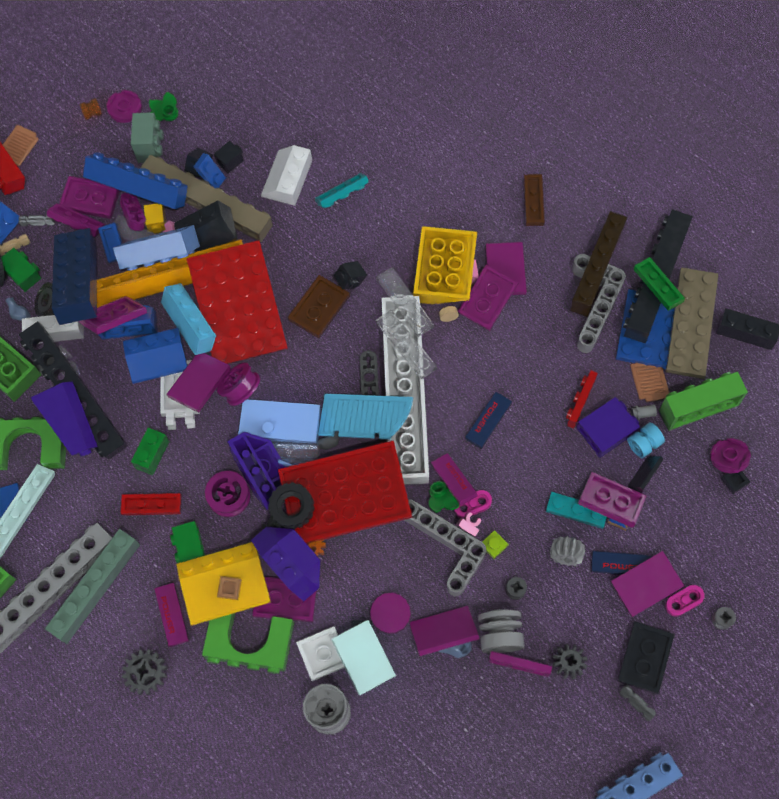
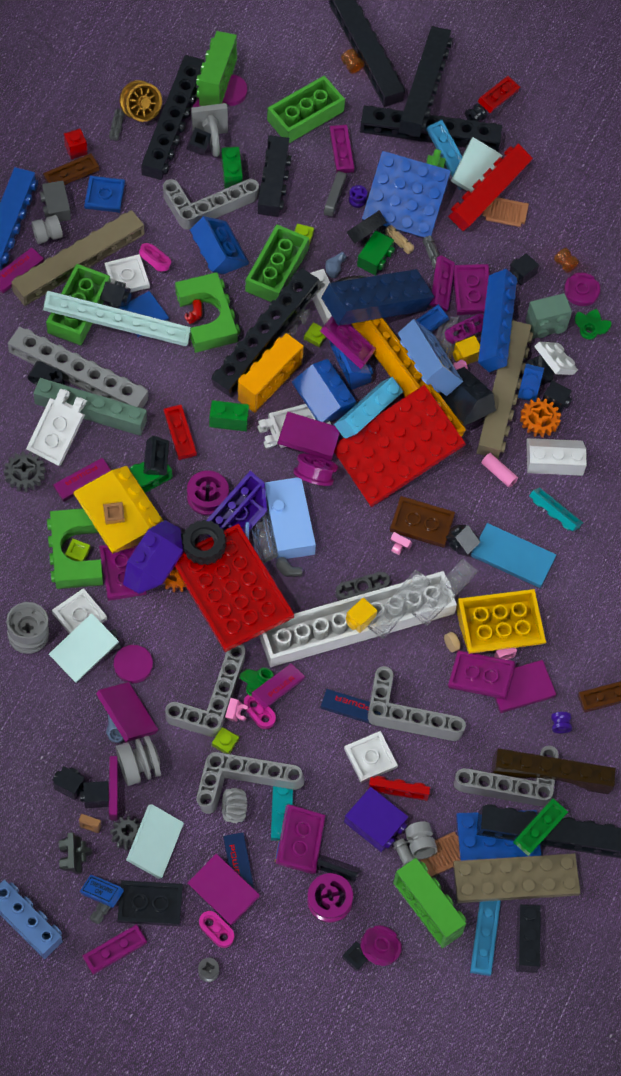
camera: 65 degrees right, 5 degrees down
dark purple slope [31,382,98,457] -> none
medium azure piece [318,394,414,440] -> none
dark grey wheel [506,577,527,600] -> none
medium azure wheel [627,422,665,458] -> none
none -> white tile [26,389,87,466]
none -> black piece [27,361,65,385]
none -> black brick [52,766,85,800]
none -> pearl dark grey hips [59,832,92,874]
none -> lime plate [65,539,91,561]
none -> medium nougat tile [79,814,101,833]
none -> black brick [80,781,109,808]
none -> blue tile [80,875,124,908]
none -> magenta tile [82,924,147,975]
none -> light aqua tile [126,804,184,879]
none -> black slope [143,435,169,476]
none -> red arm [184,300,203,324]
none -> light grey beam [197,752,305,814]
none -> light orange brick [237,333,304,413]
none -> lime plate [304,322,326,348]
none -> magenta wheel [307,873,353,923]
none -> white plate [344,731,398,783]
none -> yellow brick [346,598,377,633]
none -> light grey beam [368,666,466,741]
none -> bright pink tile [391,532,412,555]
none -> light grey wheel [405,821,438,860]
none -> dark azure tile [470,900,501,976]
none -> dark azure tile [471,523,556,588]
none -> bright pink piece [481,453,518,488]
none -> black brick [510,253,539,286]
none -> orange gear [520,398,561,437]
none -> white plate [534,342,578,375]
none -> dark purple wheel [551,712,572,734]

